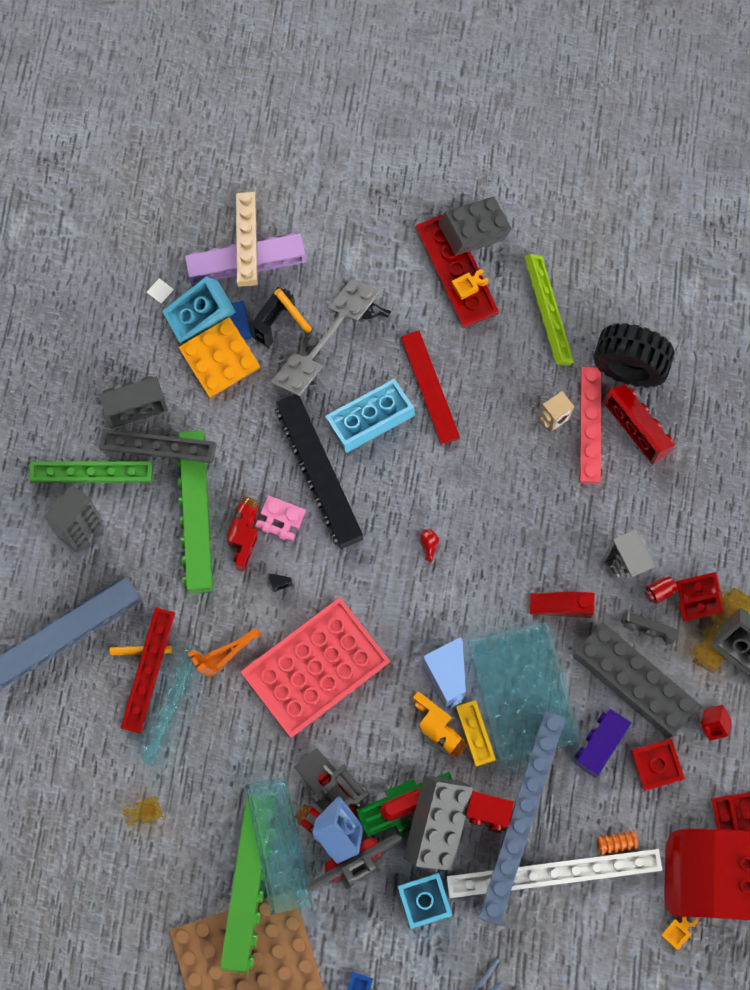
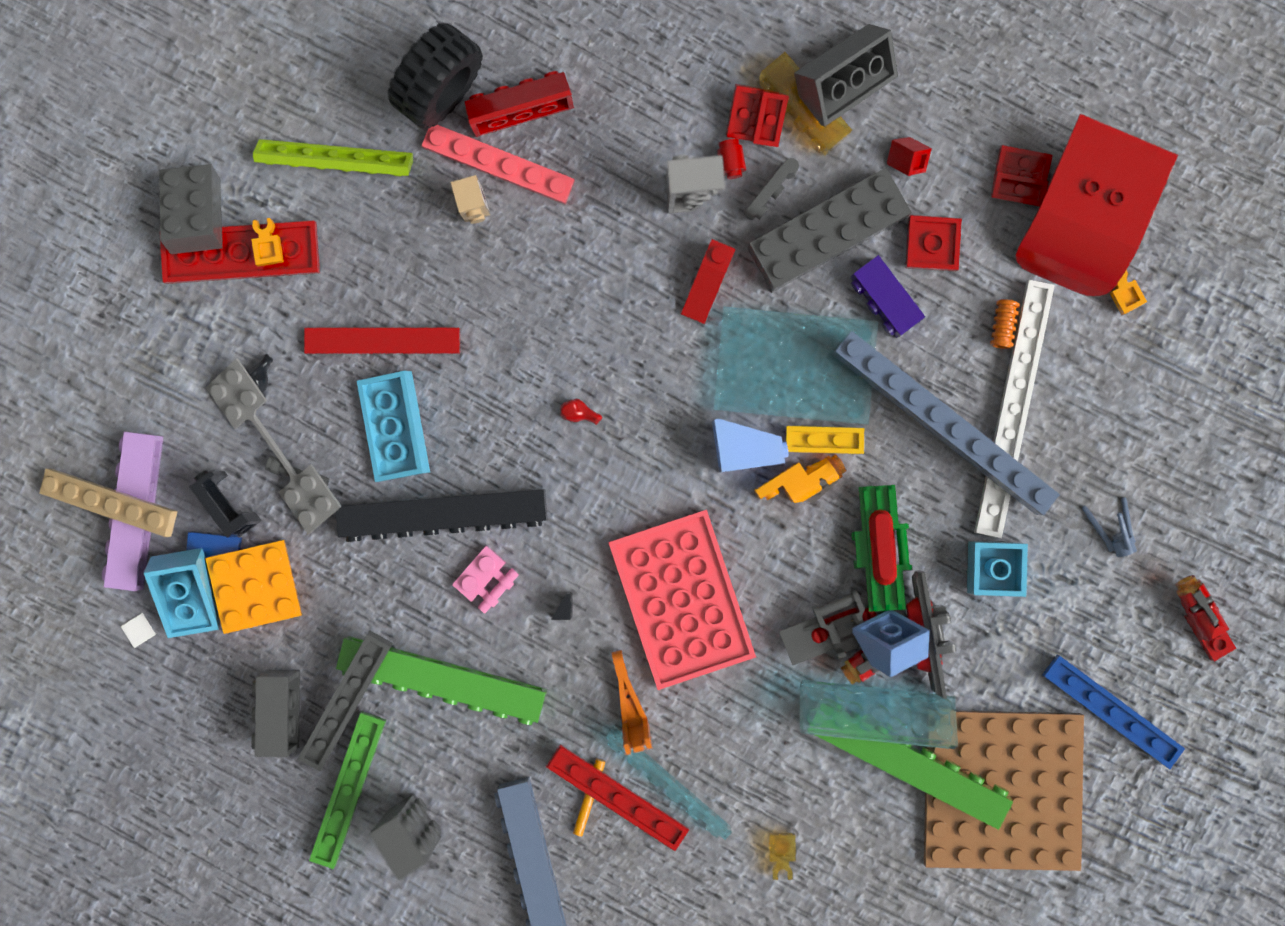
camera: 70 degrees left, 15 degrees up
red plate [224,497,259,572] -> none
light orange bar [274,288,312,333] -> none
brick [403,775,473,871] -> none
red brick [466,791,514,833] -> none

